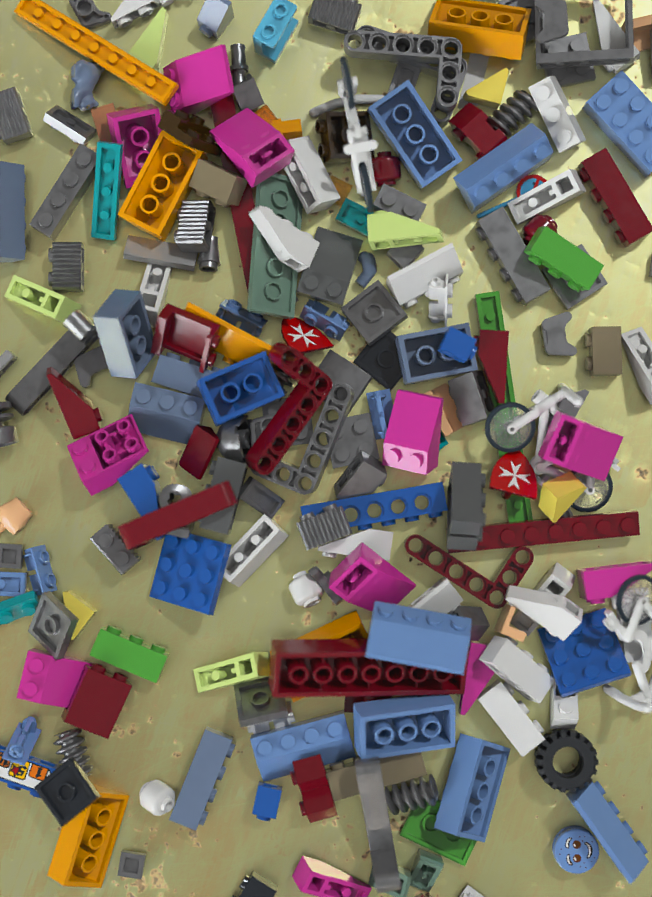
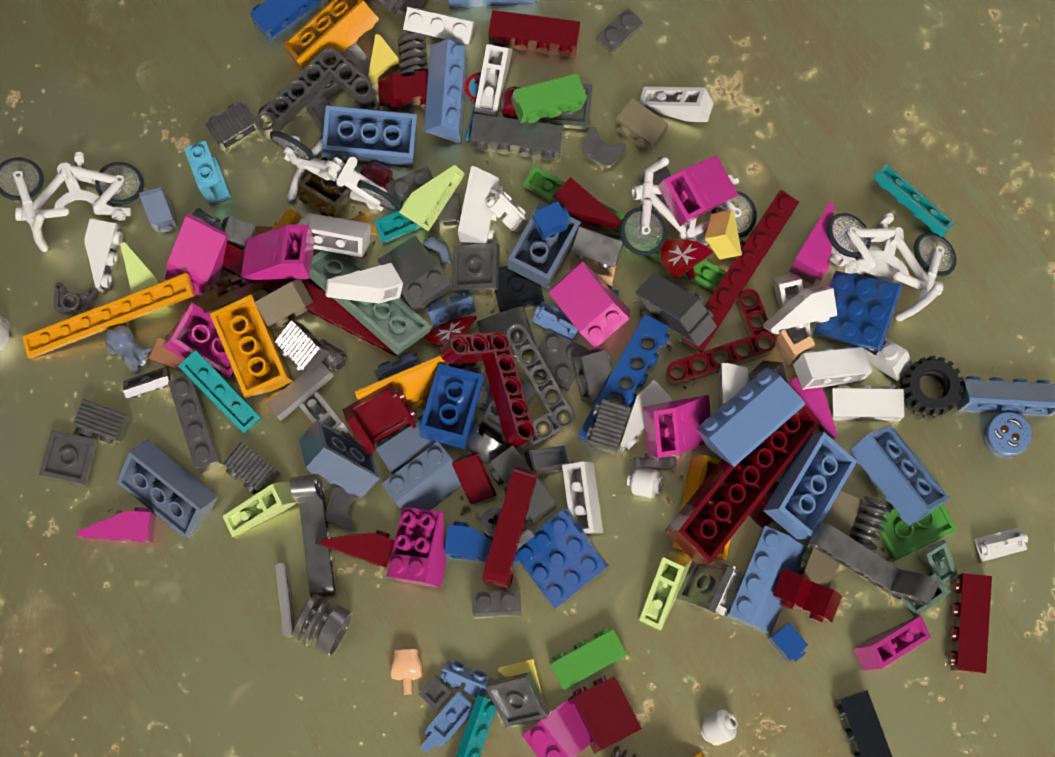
camera: 45 degrees left, 10 degrees down
sand blue brick [169,726,235,831] -> none

